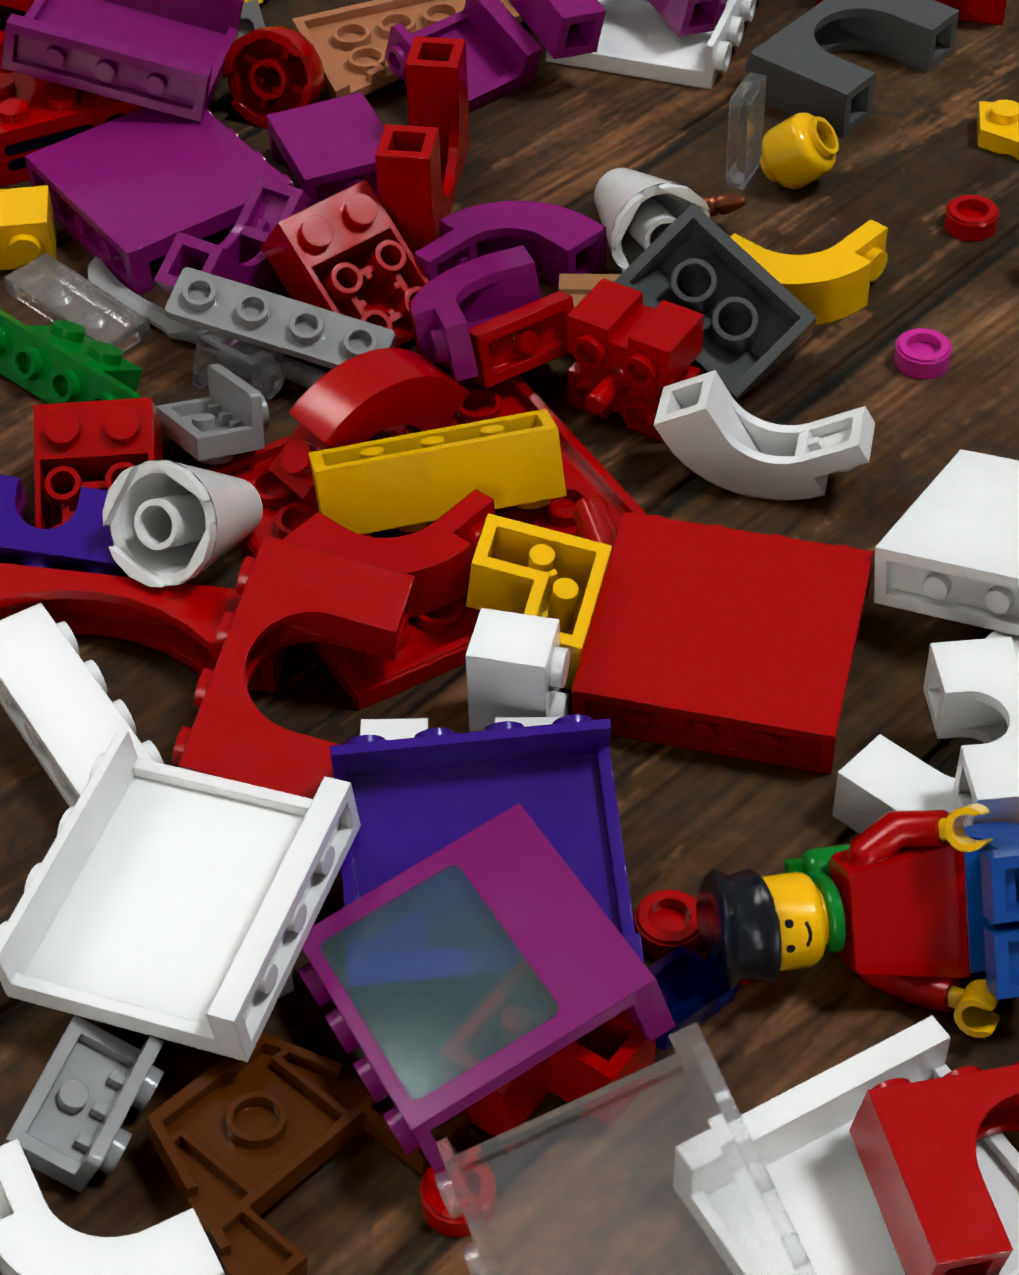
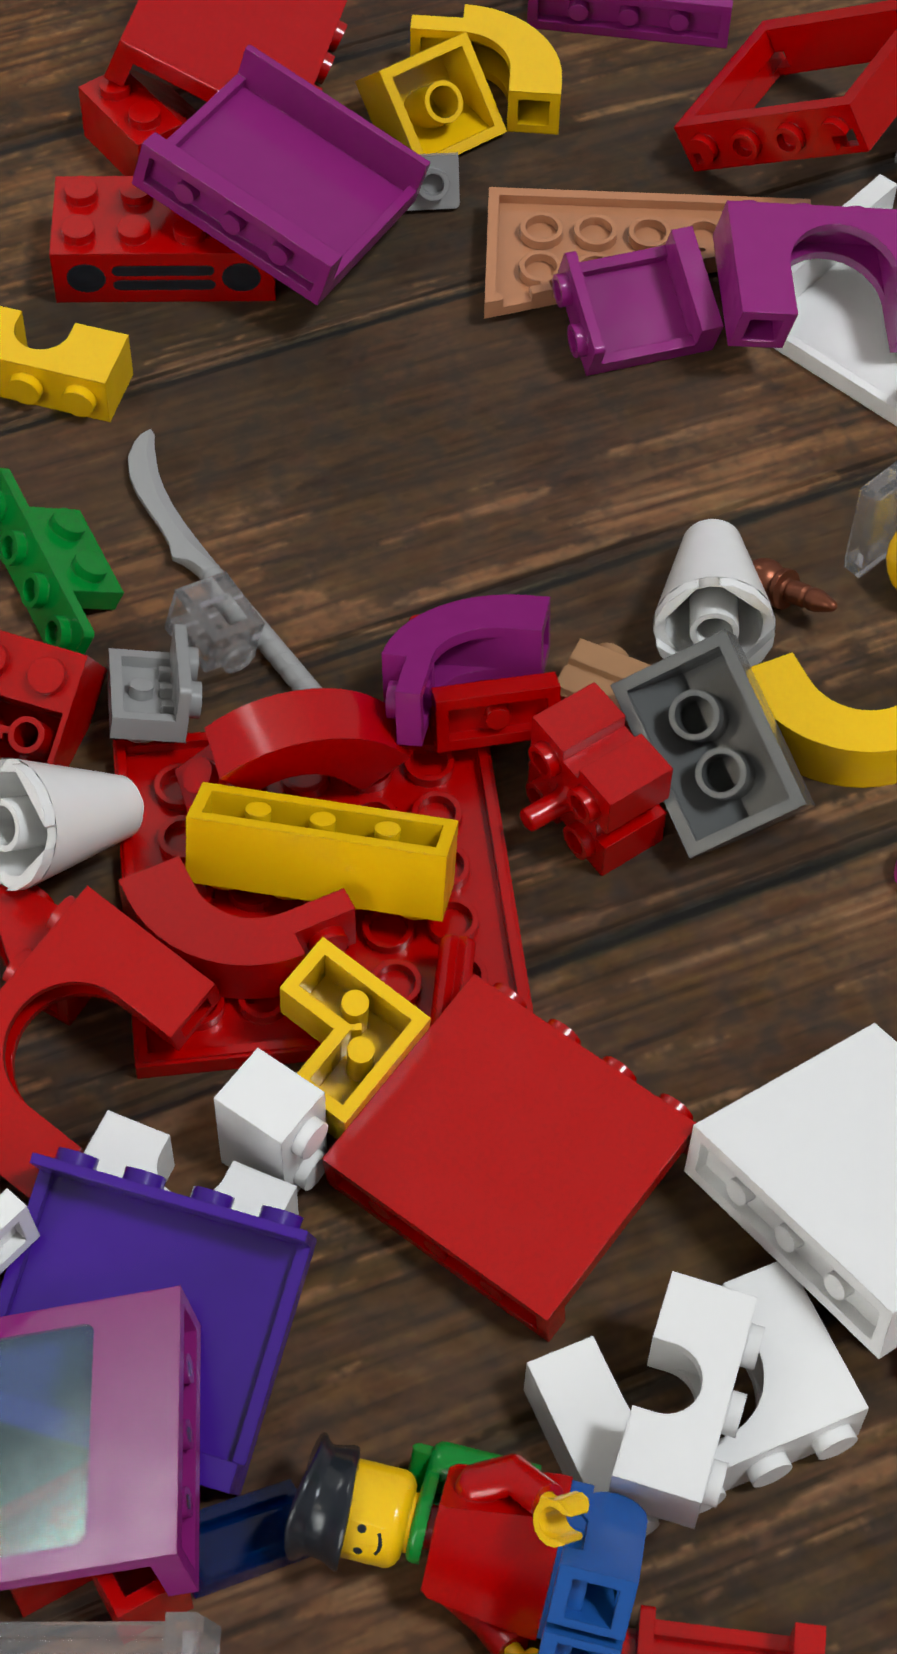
camera: 20 degrees right, 10 degrees up
clear tile [4,253,151,352] -> none
magenta panel [25,107,295,295] -> none
magenta arch [154,176,311,295] -> none
light grey bracket [165,267,395,369] -> none
red cylinder [222,26,324,129] -> none
red slope [261,180,429,348] -> none
magenta panel [266,92,384,208] -> none
red arch [375,36,470,256] -> none
magenta arch [414,201,606,289] -> none
red tile [634,889,702,961] -> none
white arch [654,370,875,500] -> none

